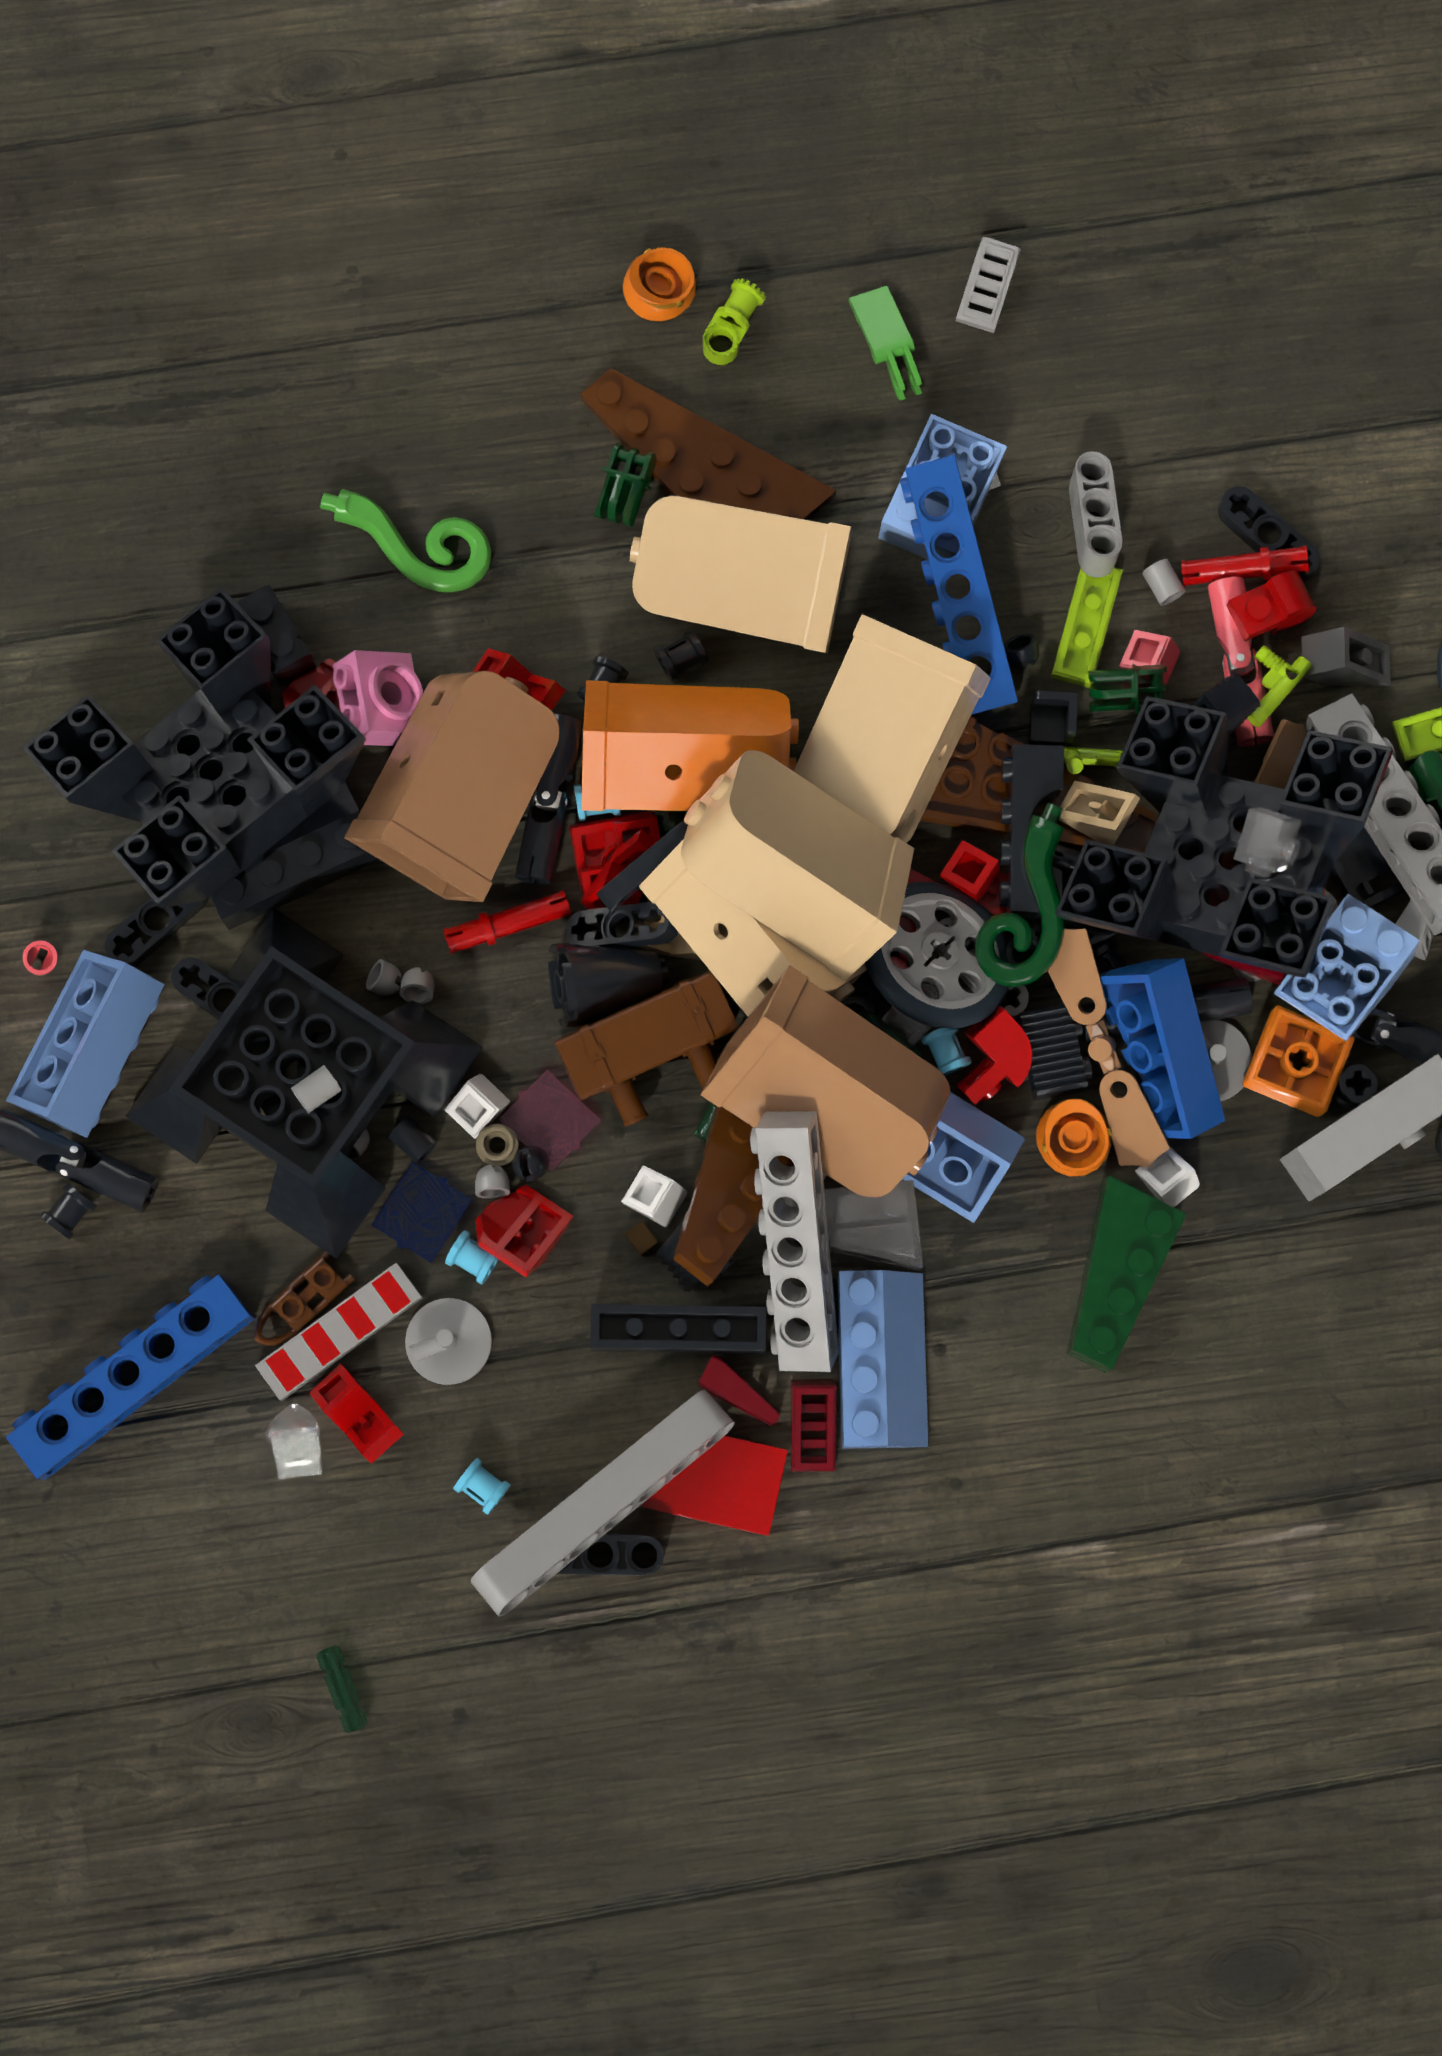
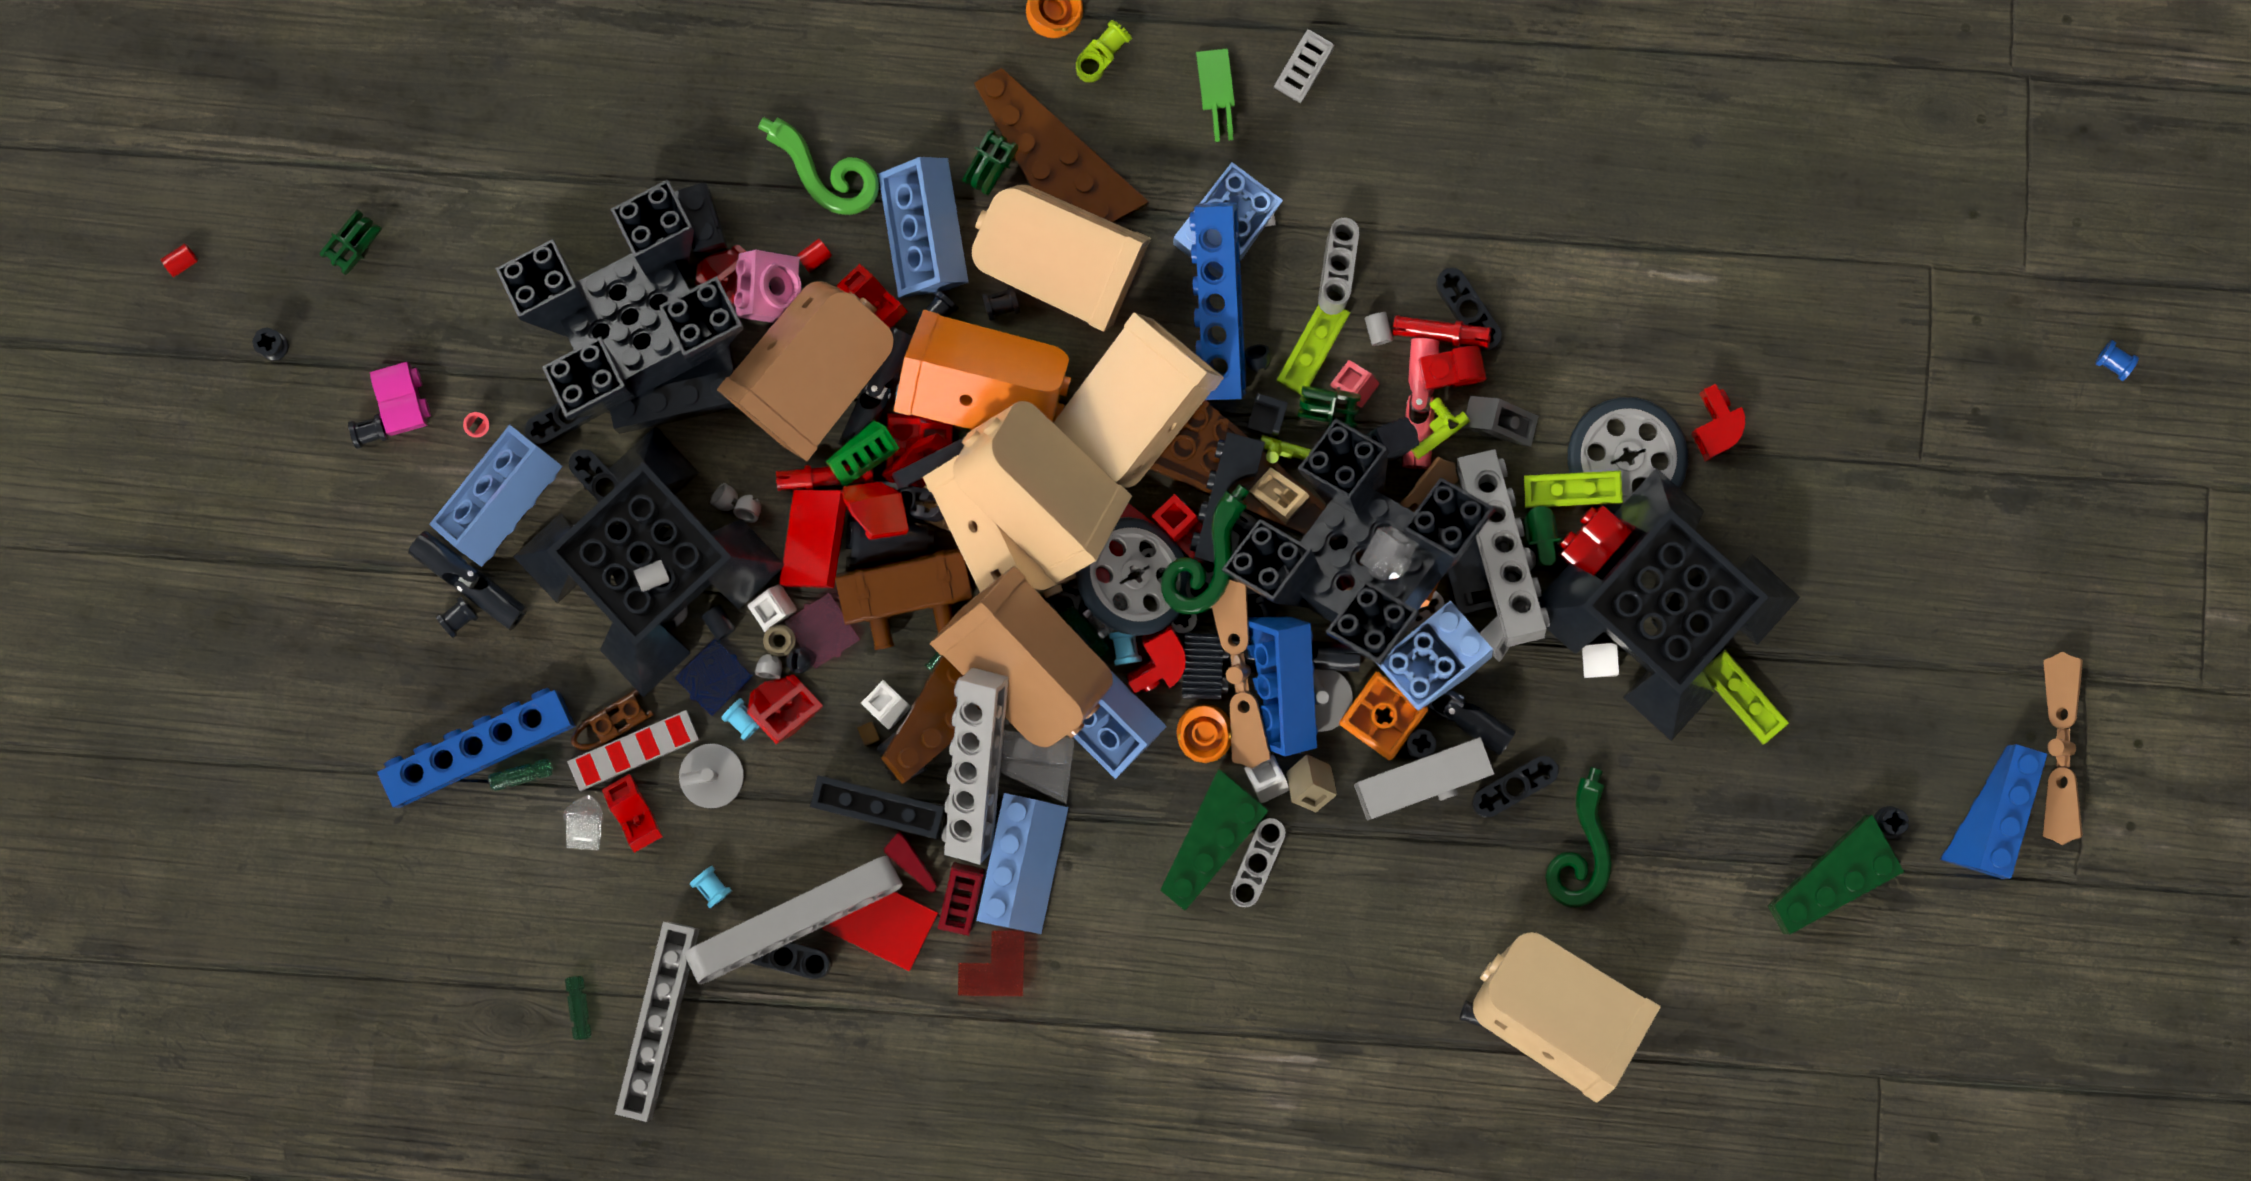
camera: 20 degrees right, 5 degrees up
none -> clear green axle [488,759,552,791]
none -> light grey brick [615,921,700,1122]
none -> red tile [780,490,846,588]
none -> red hinge [796,238,832,273]
none -> green slope [826,421,900,486]
none -> red slope [842,482,909,540]
none -> medium blue slope [878,157,968,298]
none -> clear red plate [958,931,1025,996]
none -> light grey beam [1230,818,1285,908]
none -> dark tan panel [1286,755,1337,812]

